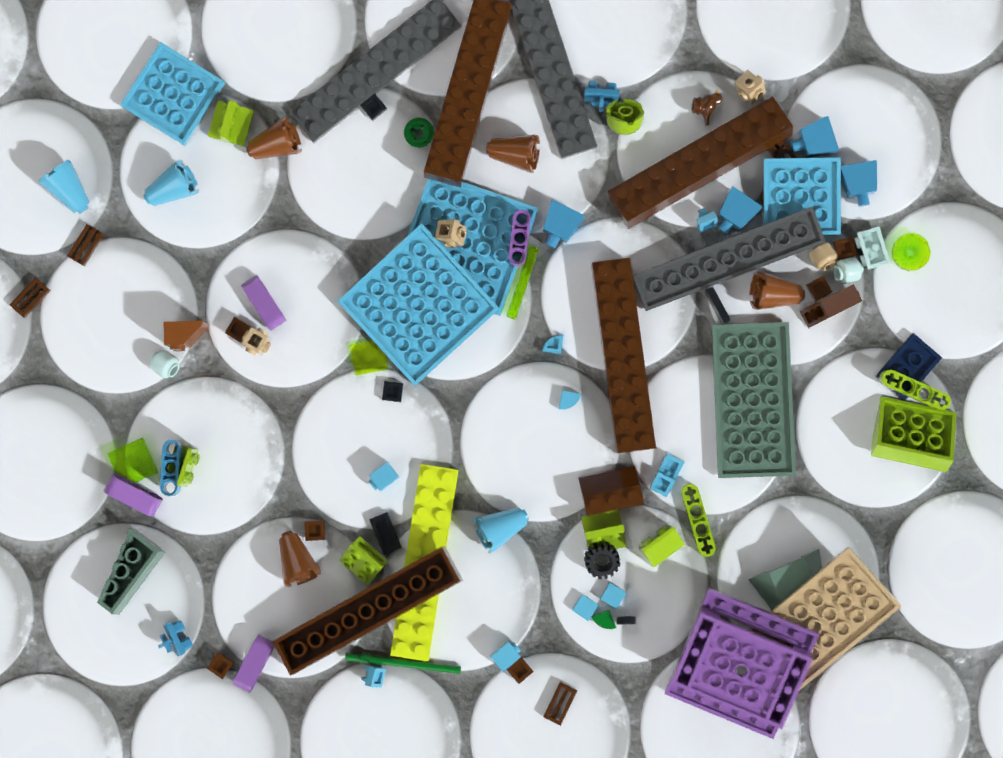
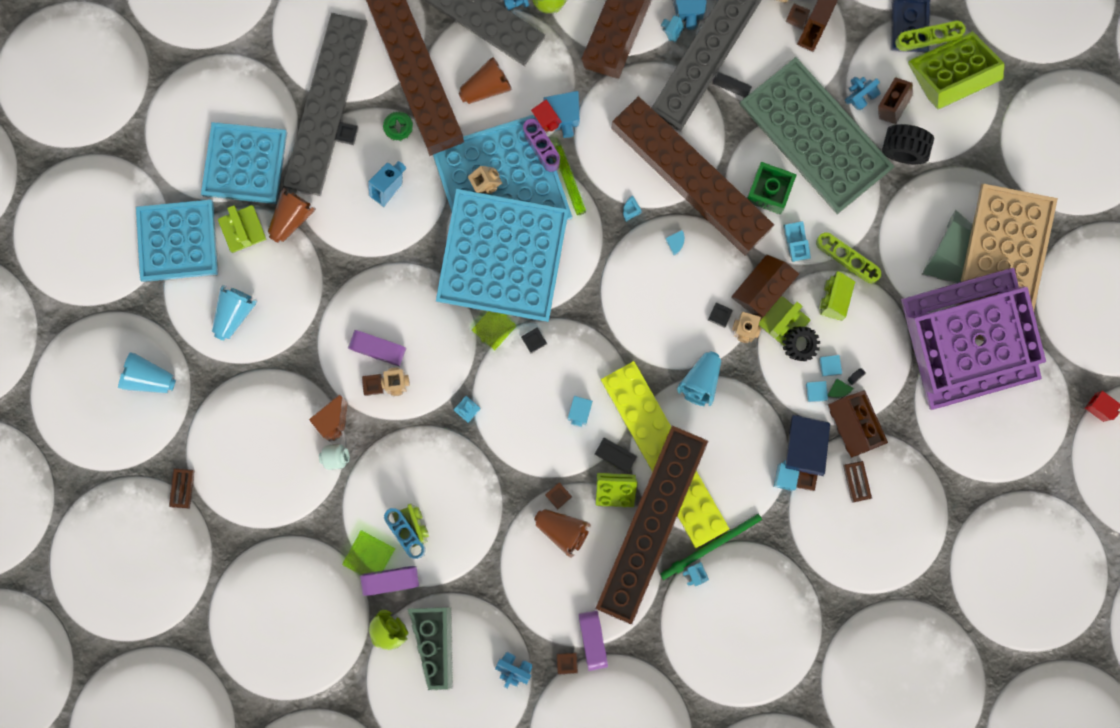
camera: 45 degrees left, 5 degrees down
reddish brown tile [67,224,104,267] -> none
dark orange cone [749,271,805,310] -> none
none -> medium azure plate [201,122,287,204]
none -> dark azure torso [368,161,407,207]
none -> lime cylinder [369,610,409,650]
none -> medium azure tile [454,396,481,423]
none -> red brick [531,99,562,133]
none -> black tile [708,302,733,328]
none -> tan brick [732,311,761,343]
none -> green brick [747,162,797,215]
none -> dark blue tile [785,415,830,476]
none -> reddish brown slope [828,390,888,458]
none -> dark azure hips [844,77,881,110]
none -> reddish brown brick [878,77,913,125]
none -> black tyre [882,124,934,165]

